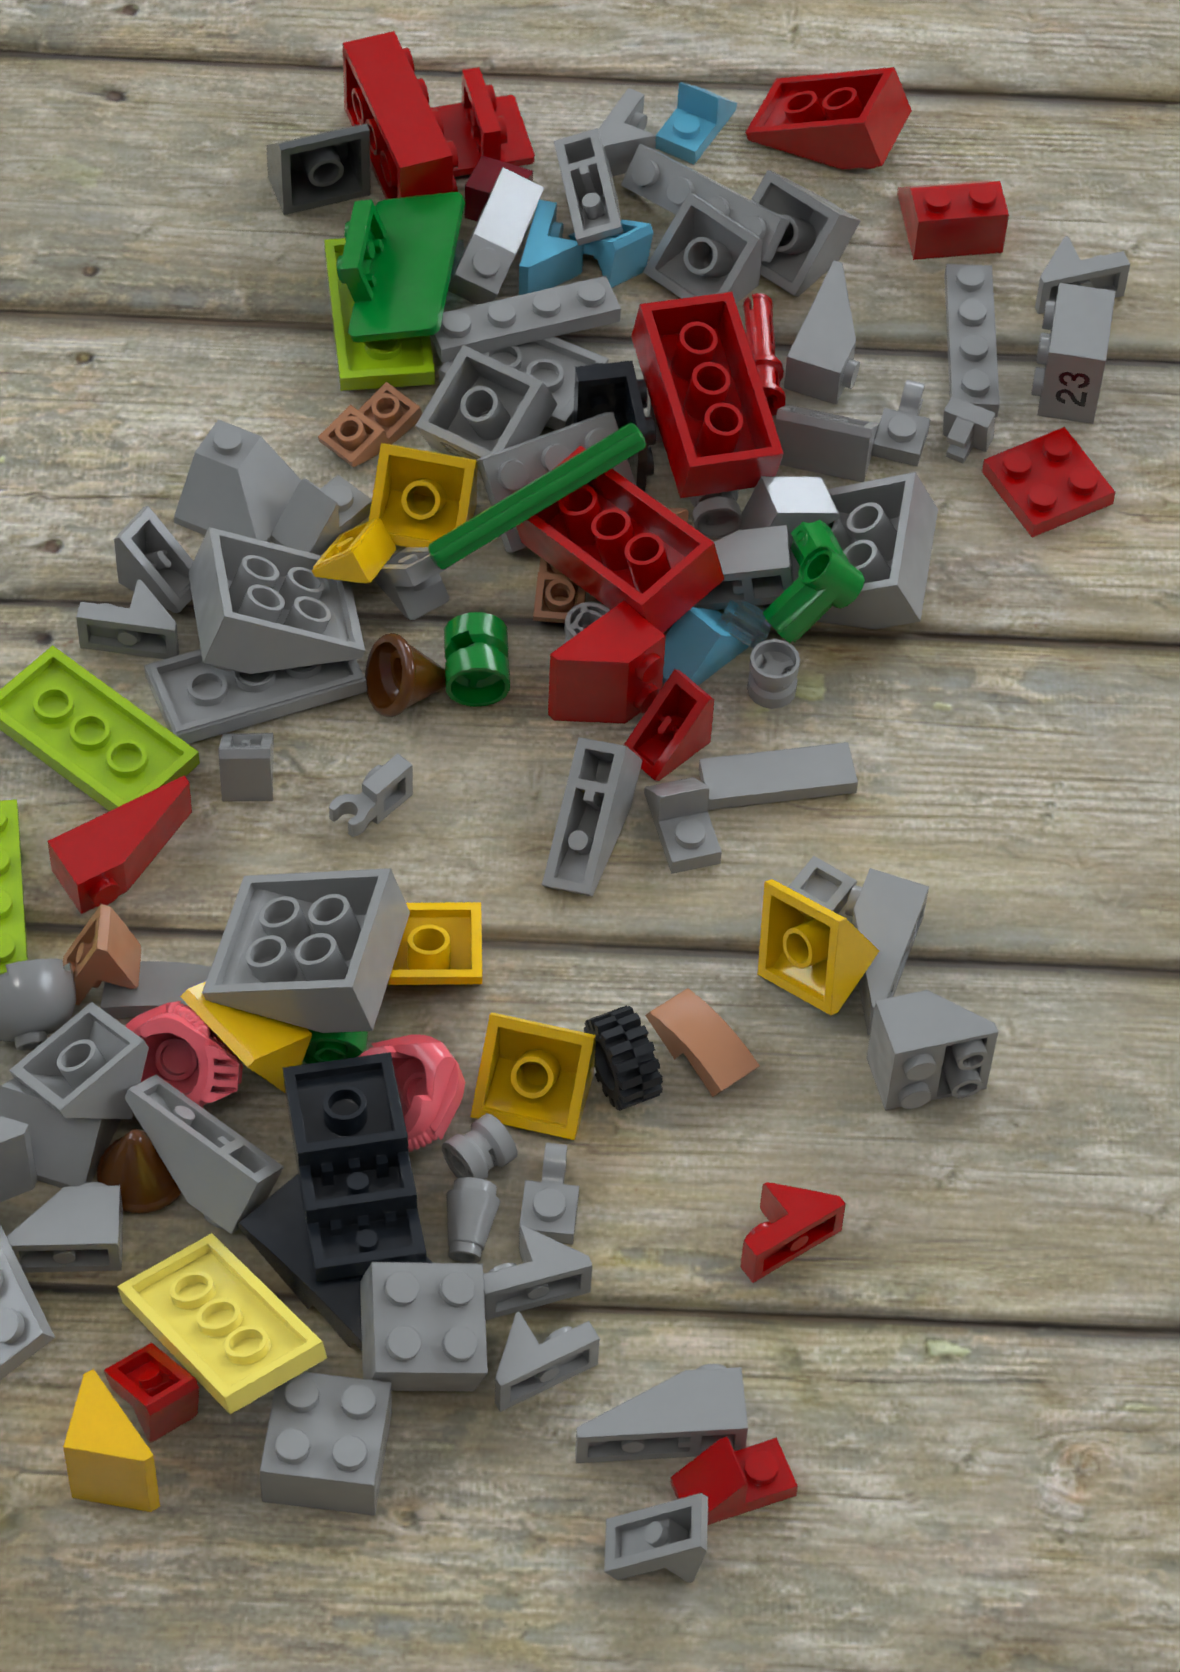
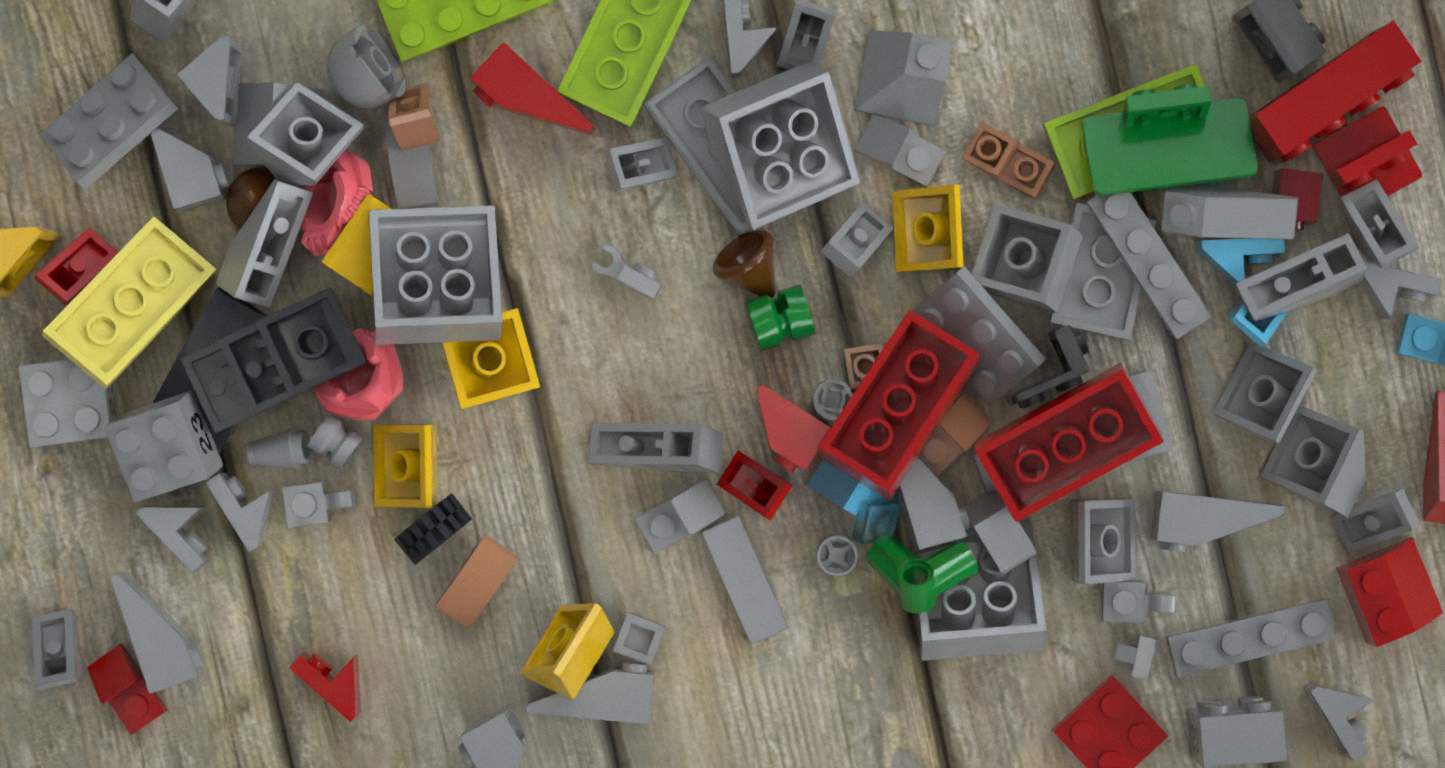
camera: 75 degrees right, 35 degrees up
yellow slope [311,518,396,583] -> none
green axle [428,423,646,570] -> none
light grey plate [621,144,790,263] -> none
red pin [743,293,786,416] -> none
none -> light grey slope [1330,488,1421,553]
none -> light grey slope [1340,179,1418,268]

